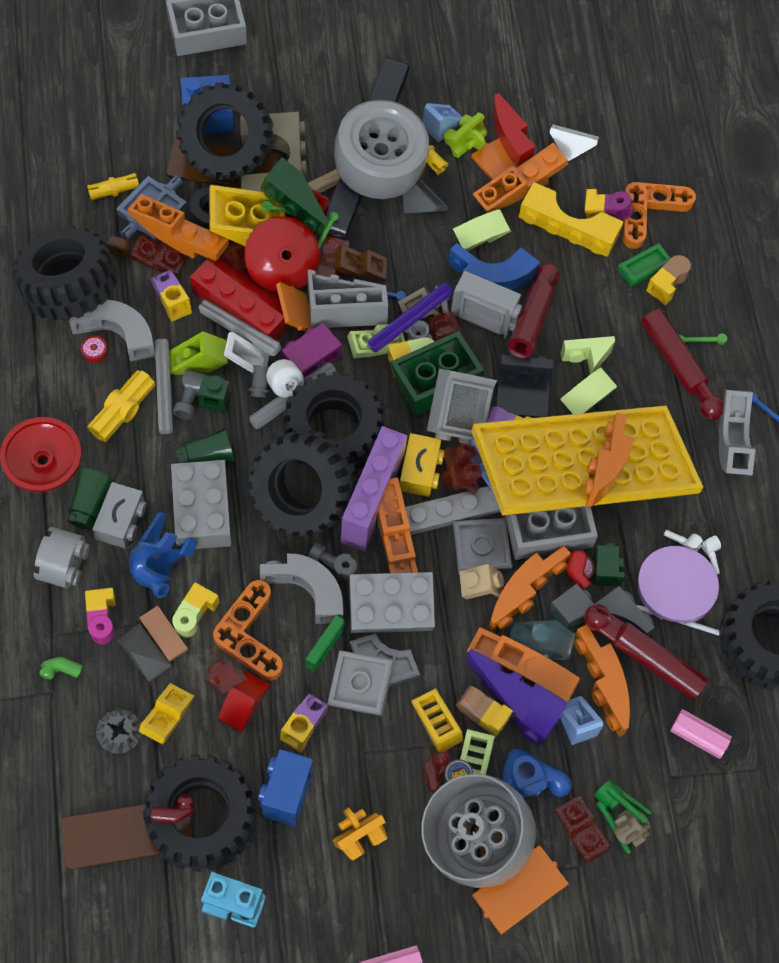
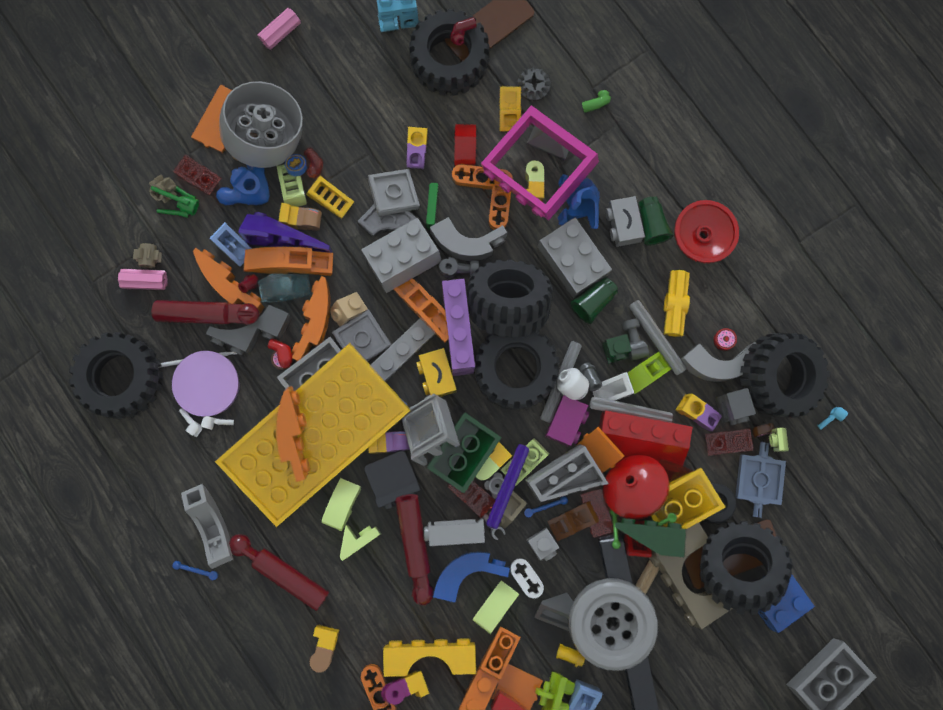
camera: 150 degrees right, 15 degrees up
light grey brick [34,527,90,589] -> none
leg [85,588,116,645] -> none
yellow pin [87,173,139,201] -> none
orange slope [128,194,229,262] -> none
nougat piece [139,606,188,662] -> none
clear red slope [204,660,246,694] -> none
blue brick [258,749,313,827] -> none
light orange hips [332,807,387,860] -> none
clear red hips [442,443,482,494] -> none
dark green brick [593,543,625,586] -> none
green tile [617,243,671,287] -> none
bright green hinge [679,334,727,345] -> none
none -> dark tan gear [133,243,162,268]
none -> dark red arm [238,274,259,293]
none -> dark pink window [481,105,599,221]
none -> white beam [510,559,544,598]
none -> light grey brick [526,528,559,561]
none -> dark grey brick [715,388,756,426]
none -> yellowish green slope [769,428,789,452]
none -> medium azure hand [817,407,848,430]

